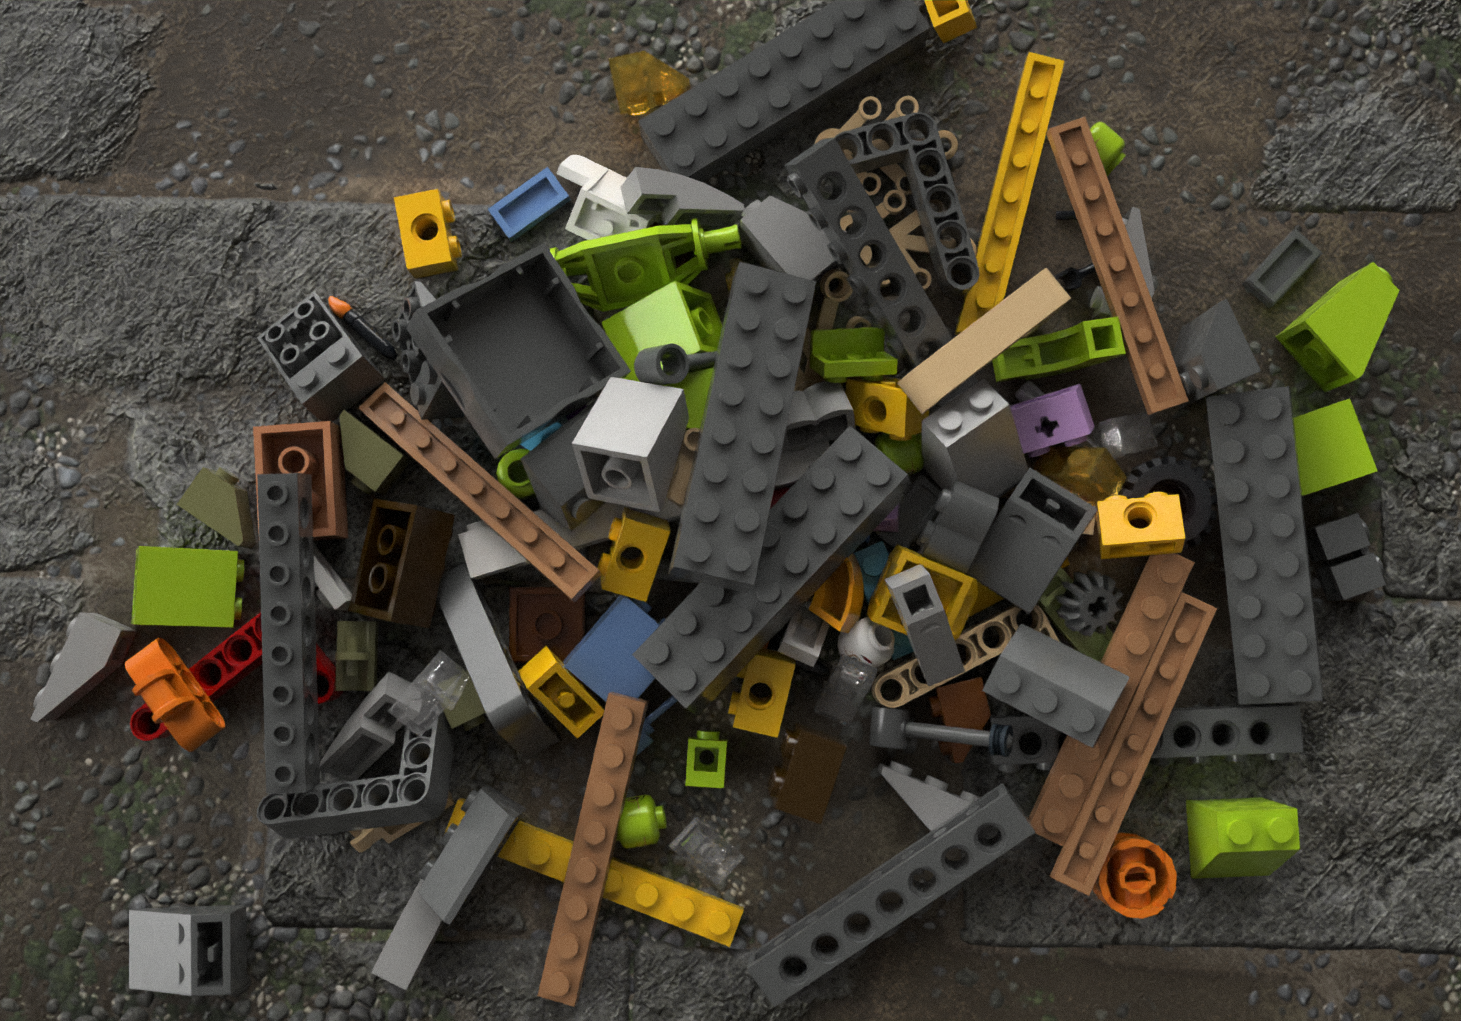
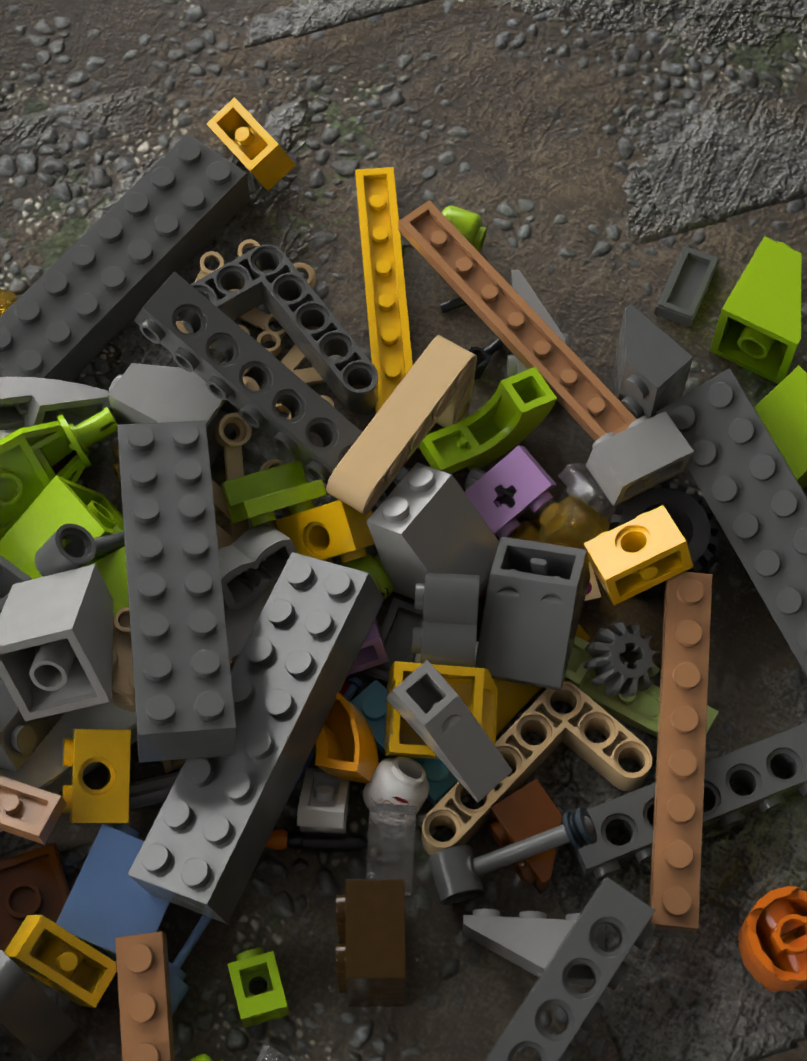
camera: 20 degrees left, 20 degrees down
yellow brick [728,648,796,738] -> none
dark grey slope [982,623,1130,748] -> none
medium nougat plate [1050,592,1217,896] -> none
none -> light grey brick [586,411,694,506]

